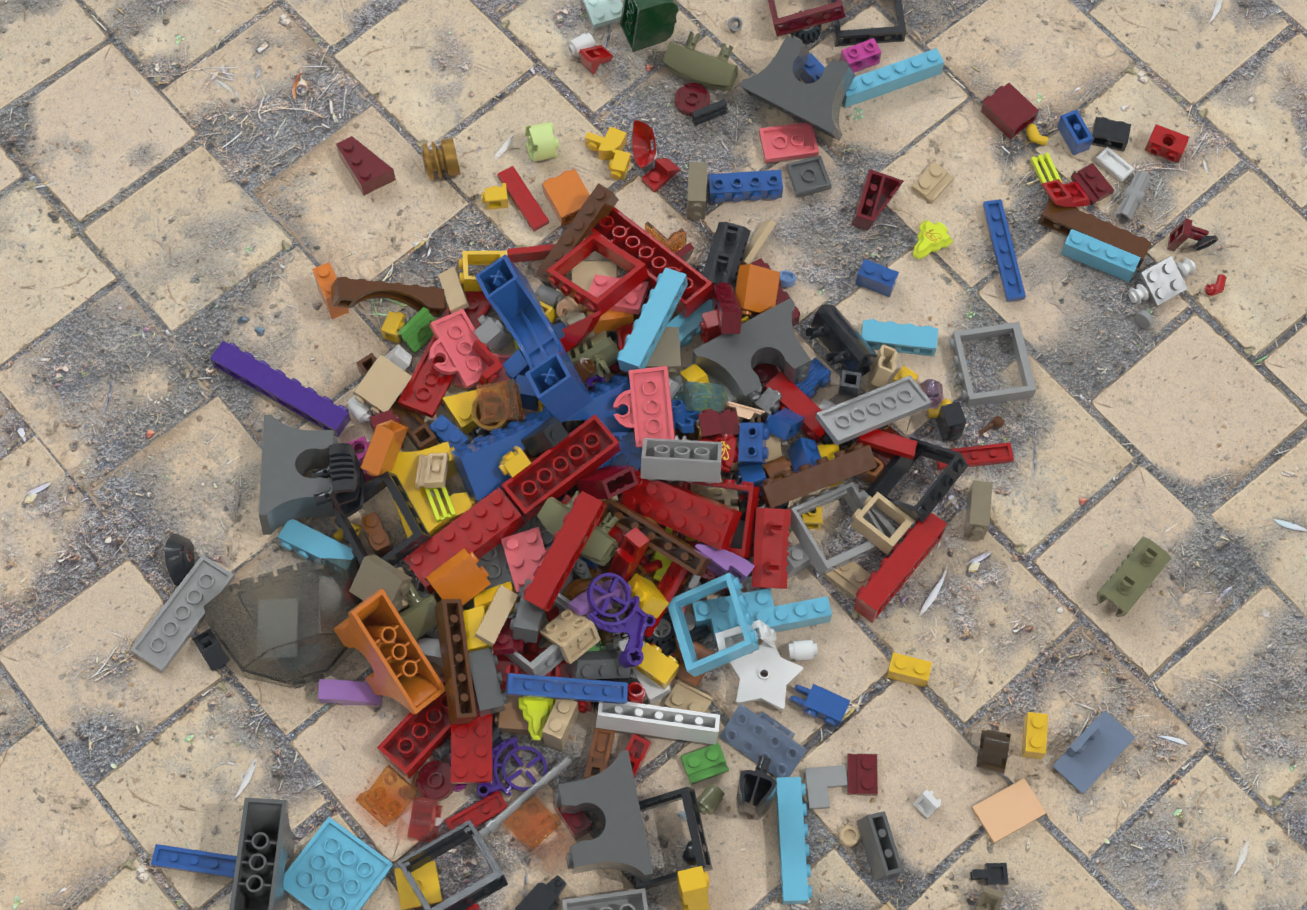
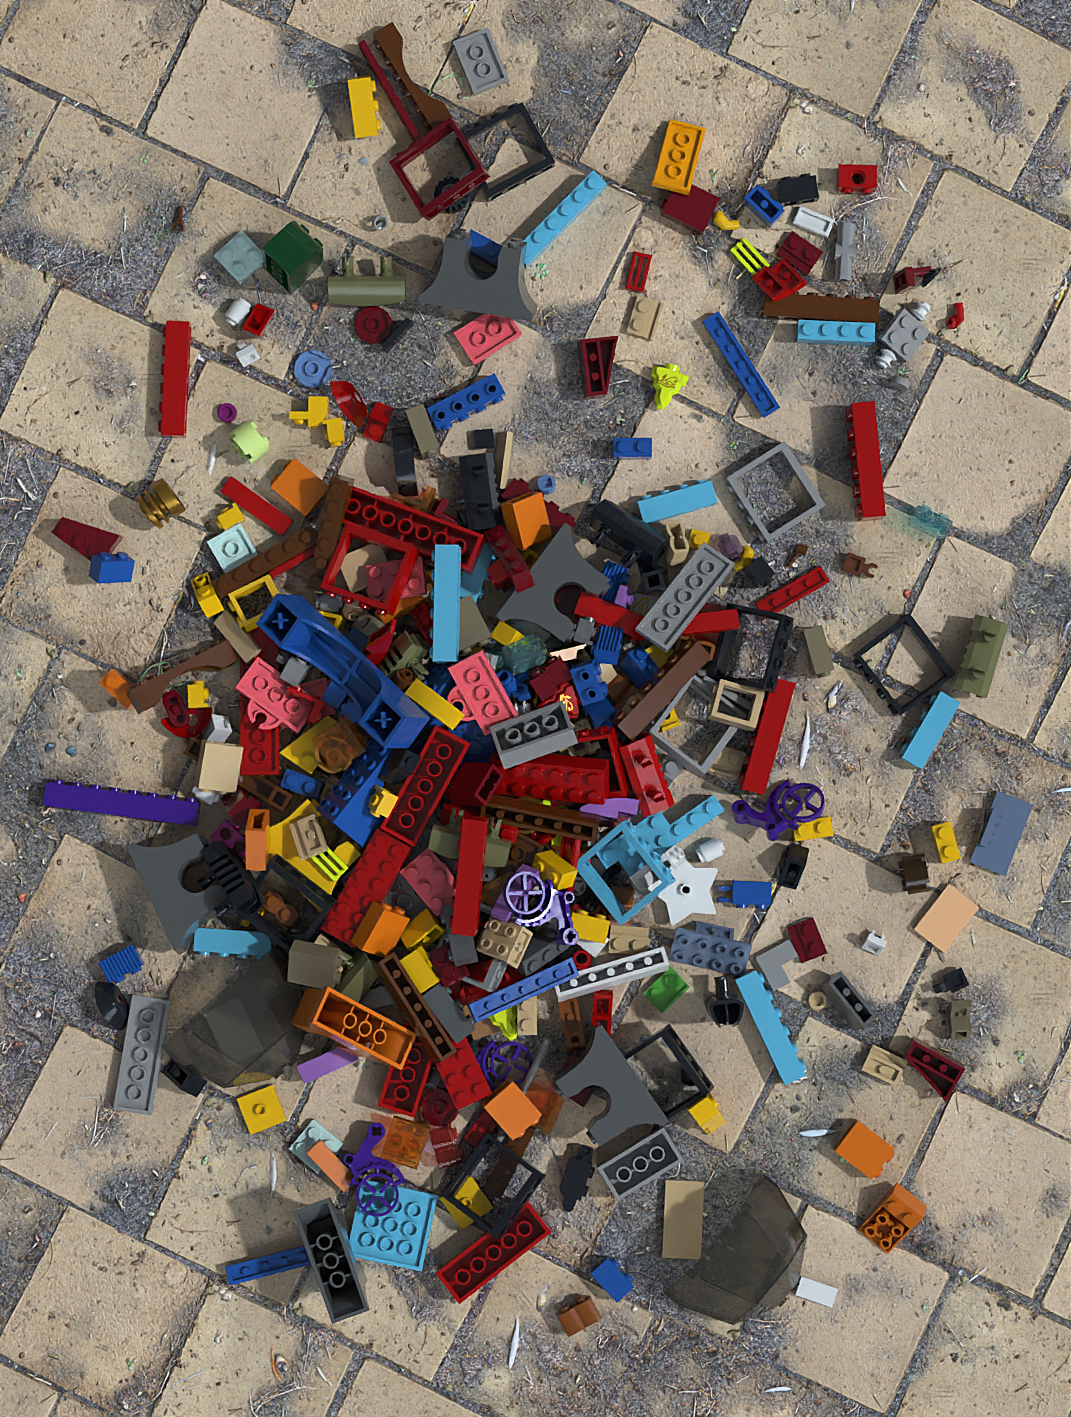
camera: 20 degrees left, 20 degrees up
bright green plate [398,307,436,353] -> none
tan tile [474,585,518,646] -> none
red slope [608,527,650,582] -> none
olive brick [697,784,725,815] -> none
dark grey plate [786,155,832,198] -> none
dark pink brick [840,38,881,73] -> none
none -> blue brick [88,552,135,583]
none -> blue brick [98,944,145,984]
none -> red brick [158,320,192,438]
none -> red piece [161,707,213,738]
none -> dark red plate [162,691,190,728]
none -> yellow slope [190,572,224,618]
none -> light aqua plate [207,523,259,573]
none -> reddish brown brick [211,525,318,600]
none -> magenta tile [217,403,237,423]
none -> white tile [236,341,260,367]
none -> yellow plate [237,1084,287,1135]
none -> light aqua plate [289,1119,343,1173]
none -> medium blue tile [294,350,332,389]
none -> orange tile [305,1138,358,1193]
none -> dark purple piece [344,1123,406,1217]
none -> black arch [392,427,418,497]
none -> yellow slope [405,678,465,730]
none -> black tile [474,428,494,450]
none -> orange brick [480,1077,542,1140]
none -> reddish brown plate [484,1127,535,1200]
none -> medium lavender plate [614,585,635,610]
none -> red tile [625,251,652,293]
none -> light orange tile [652,119,706,195]
none -> dark purple piece [732,779,825,841]
none -> black slope [778,843,809,890]
none -> copper plate [841,552,878,578]
none -> red brick [845,401,886,522]
none -> black window [852,613,956,716]
none -> medium azure brick [899,691,960,770]
none -> clear light blue brick [907,504,953,541]

